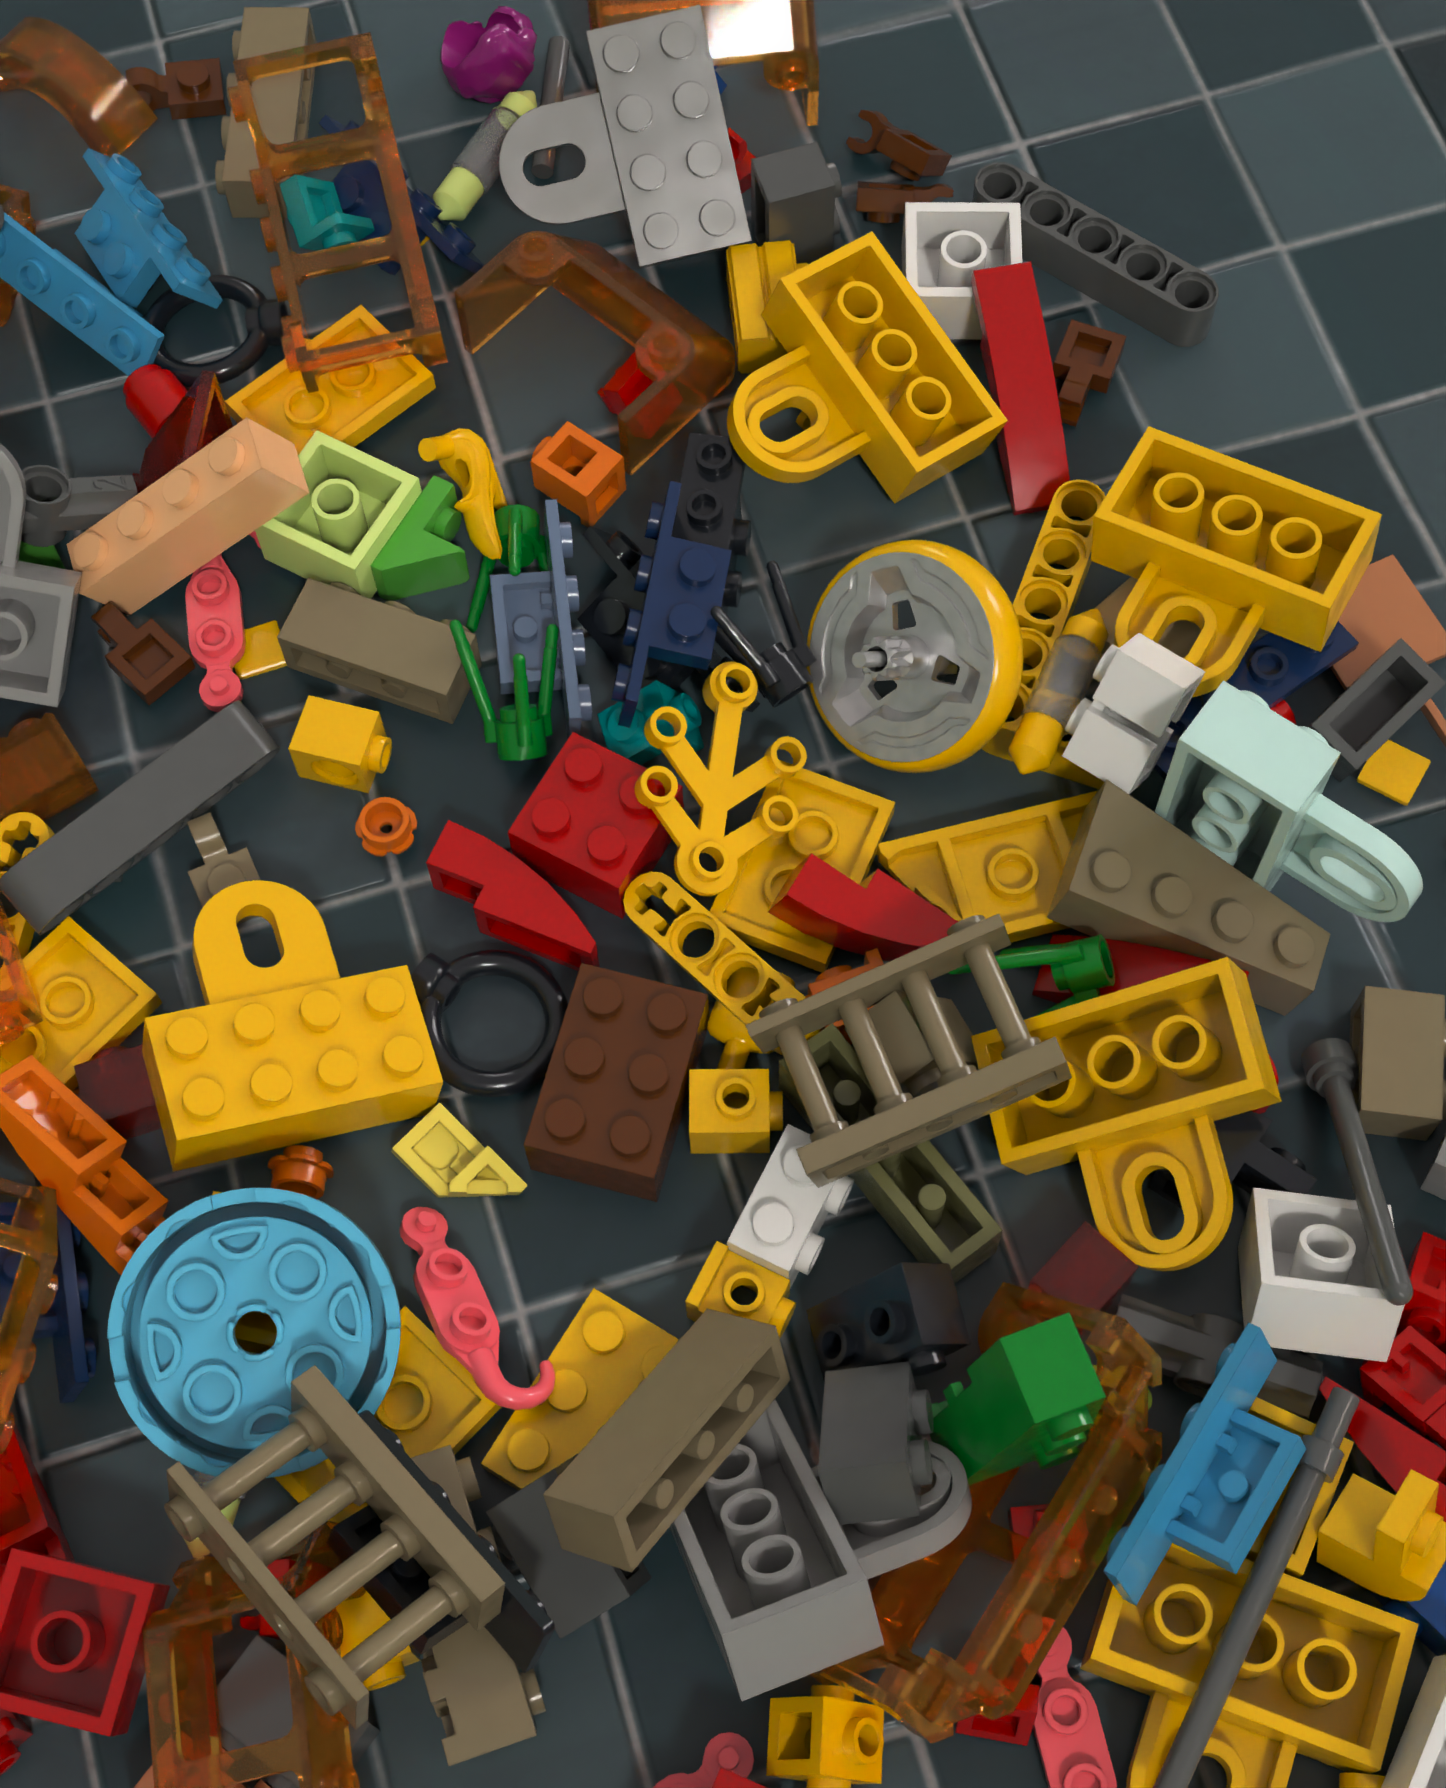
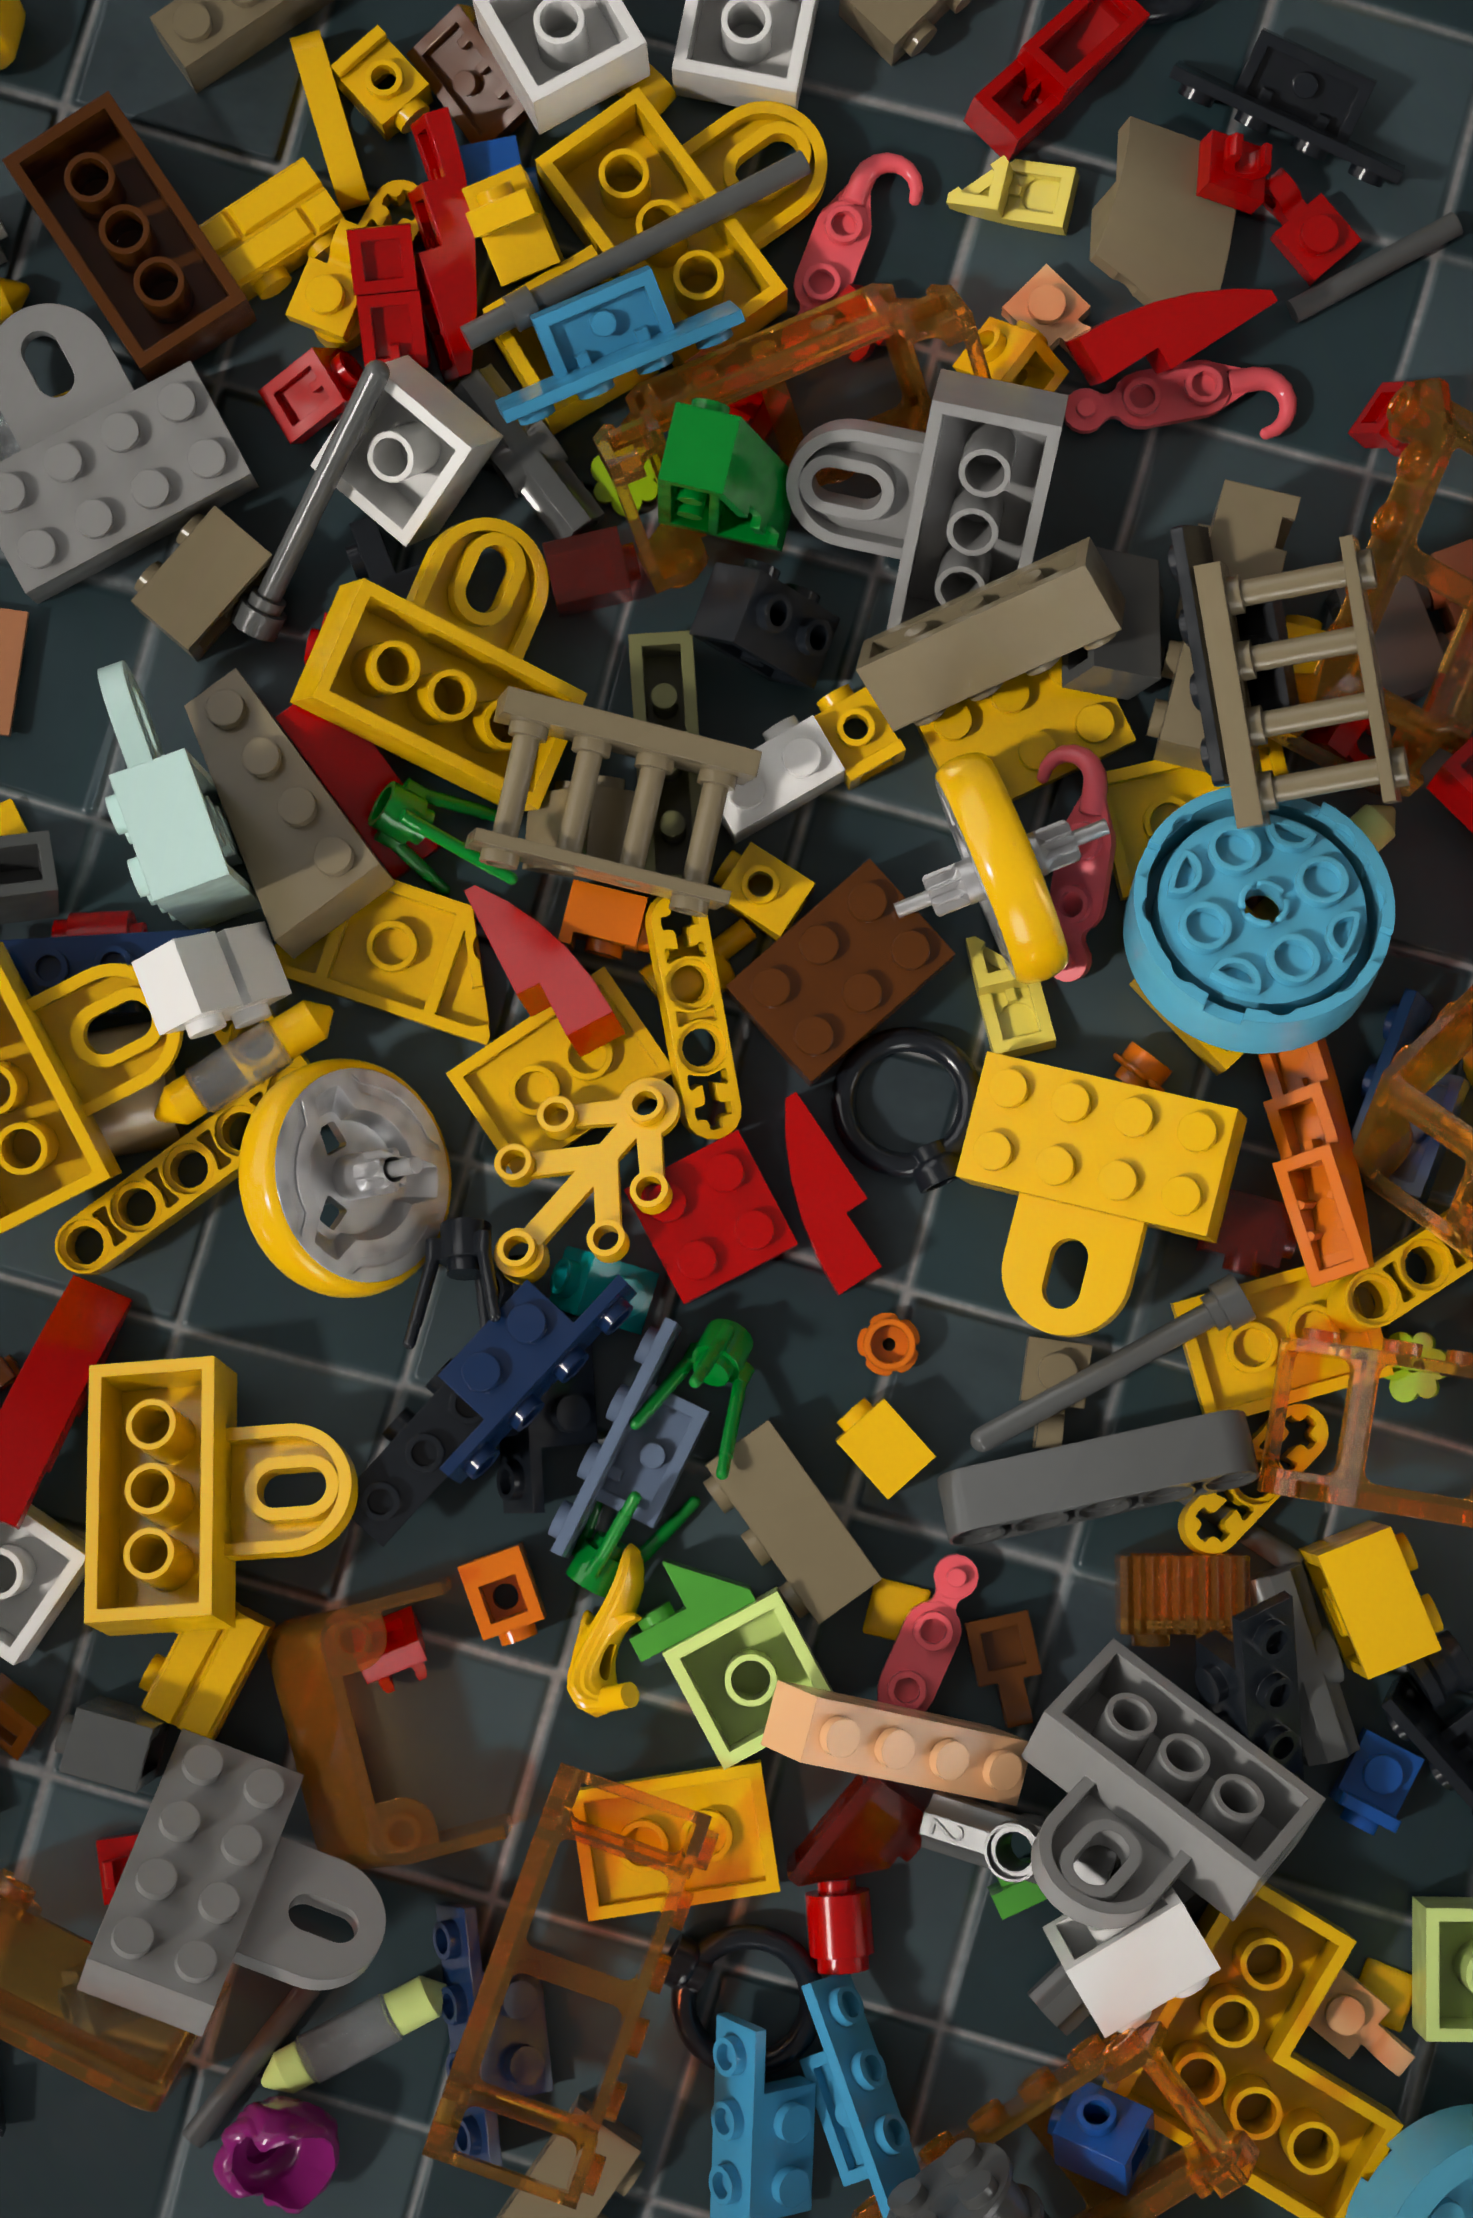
camera: 145 degrees left, 20 degrees up
teal bracket [280,174,375,257] -> none
dark grey piece [818,1361,934,1525] -> none
none -> yellow wheel [893,752,1110,984]
none -> dark grey piece [970,1273,1256,1452]

